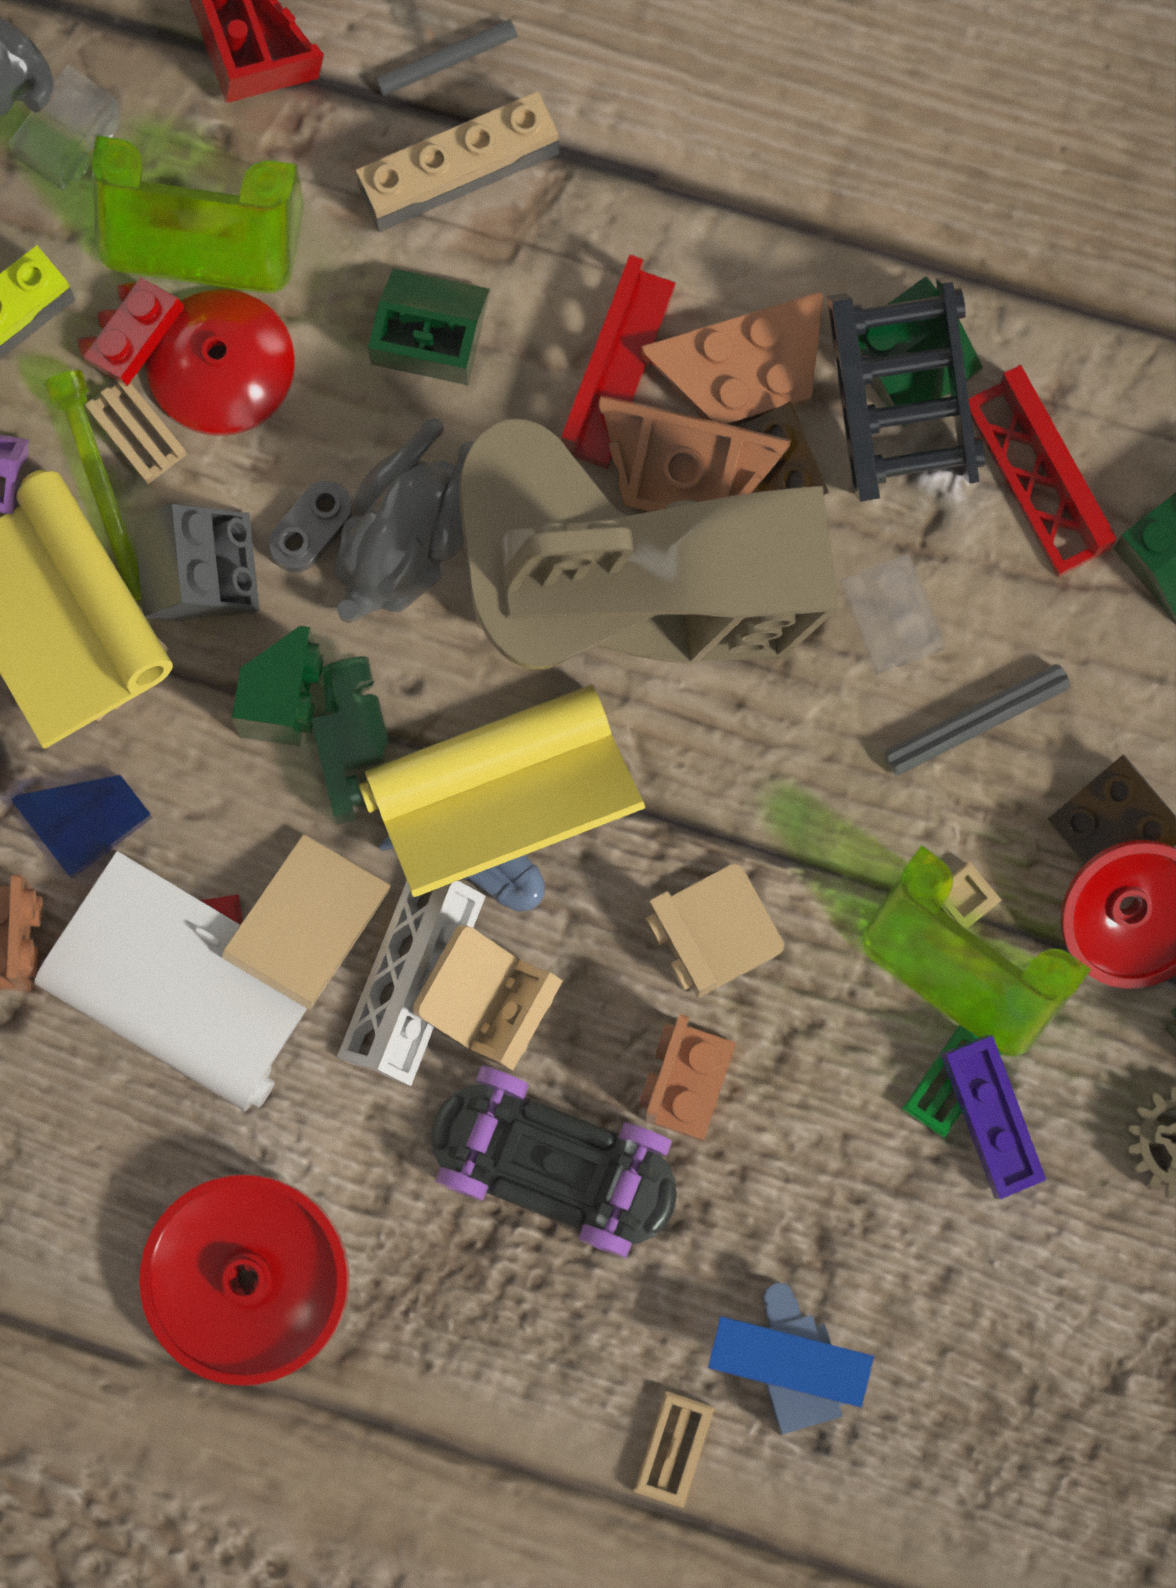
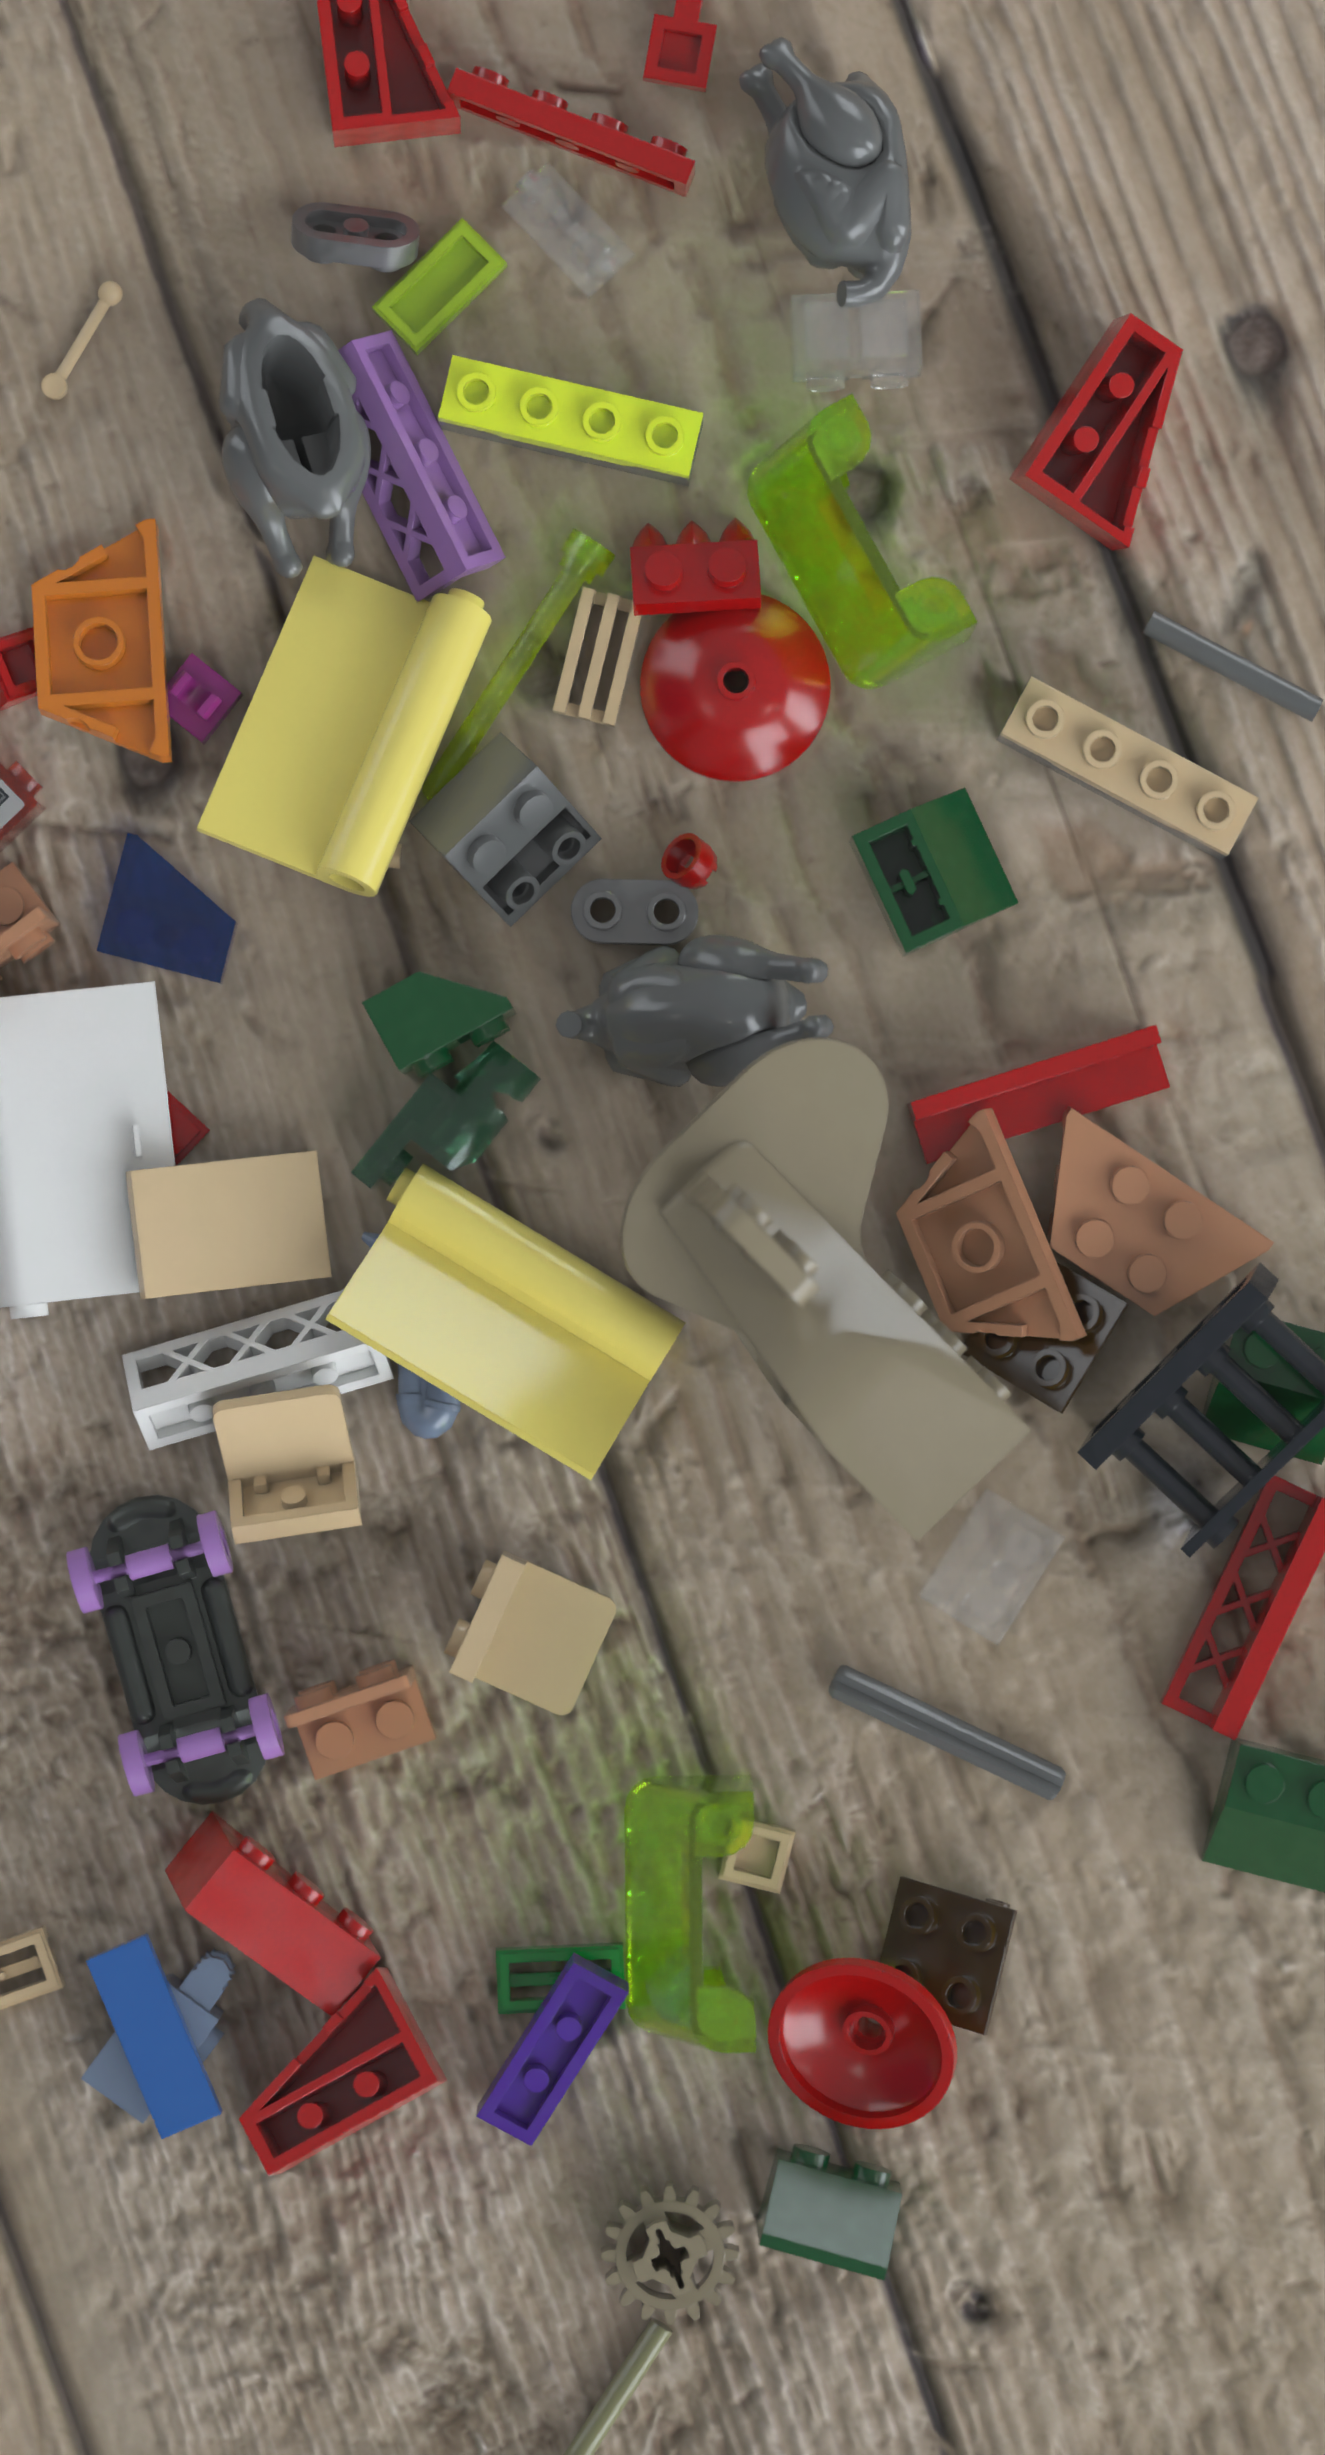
camera: 50 degrees right, 10 degrees up
none -> red wedge [165,1811,381,2017]
none -> red wedge [238,1967,448,2176]
none -> red hinge [661,833,718,890]

